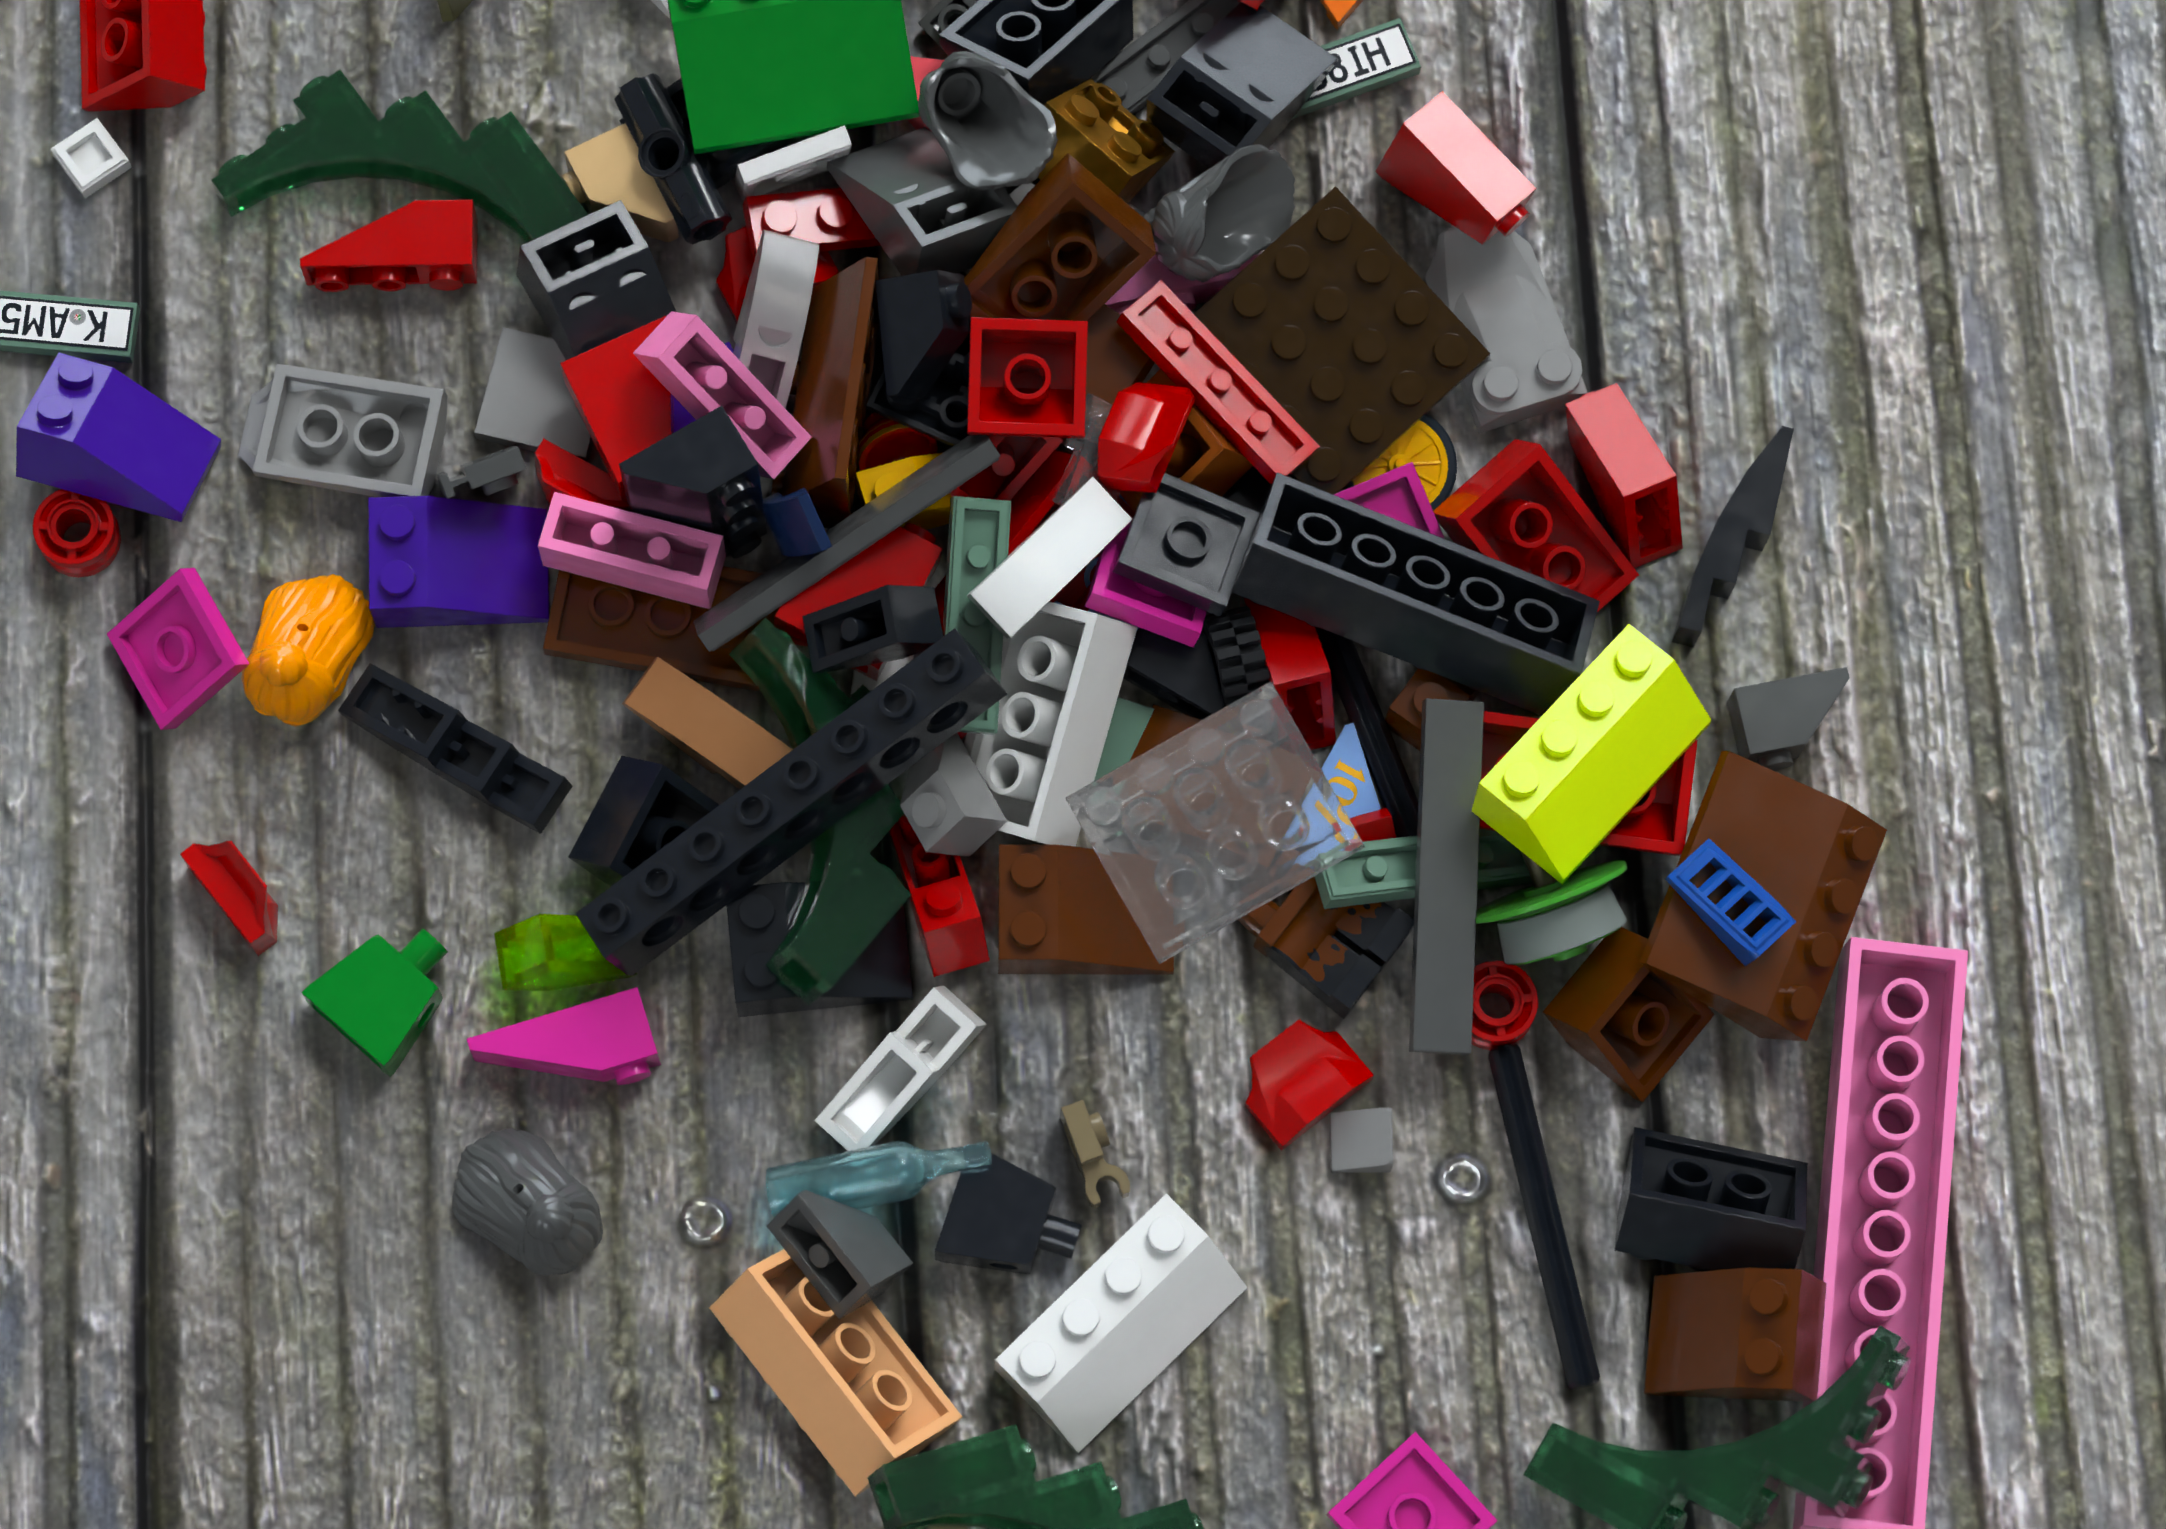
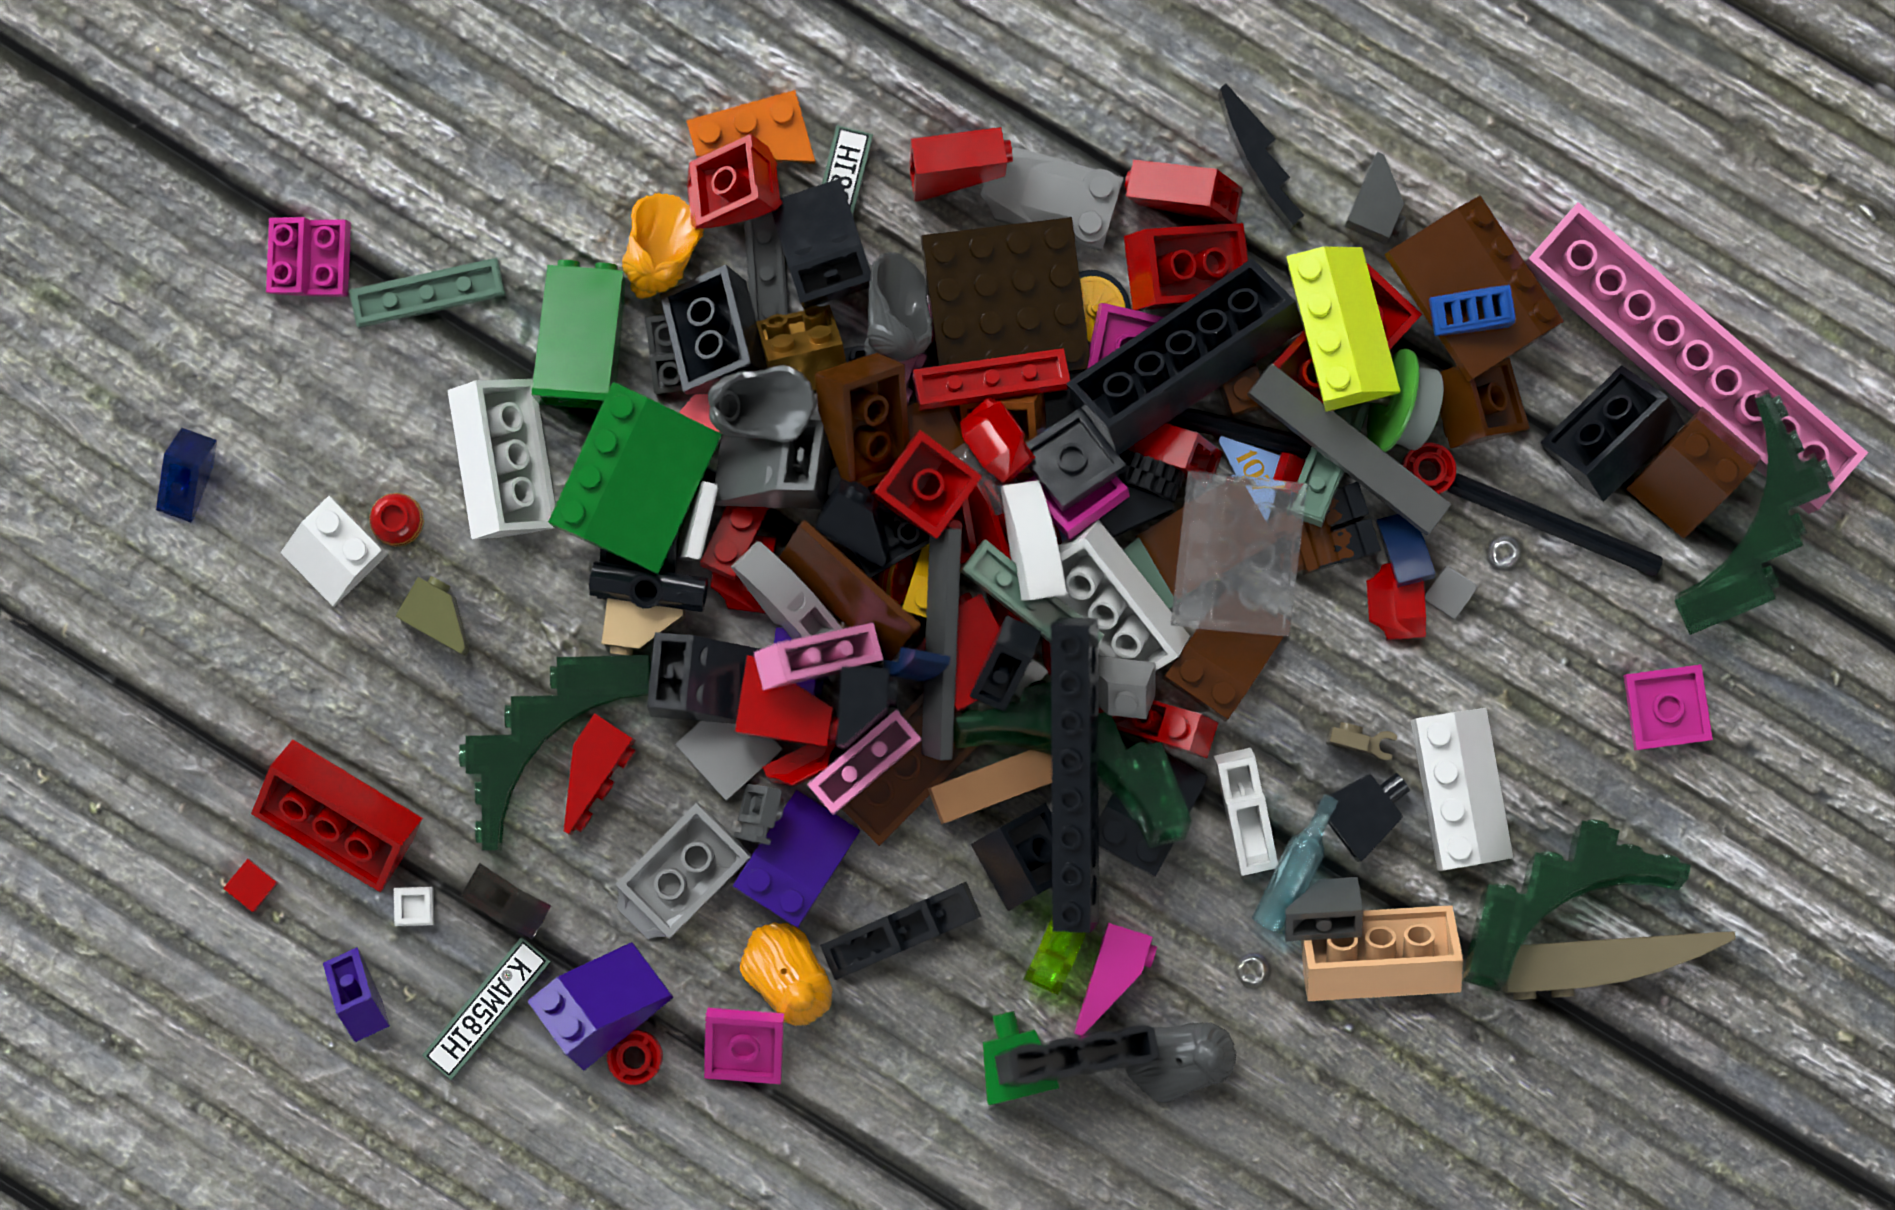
camera: 50 degrees left, 10 degrees up
red slope [180,841,278,956] -> none
none -> clear smoke slope [460,863,551,939]
none -> black brick [995,1025,1159,1087]
none -> dark blue slope [1376,514,1435,588]

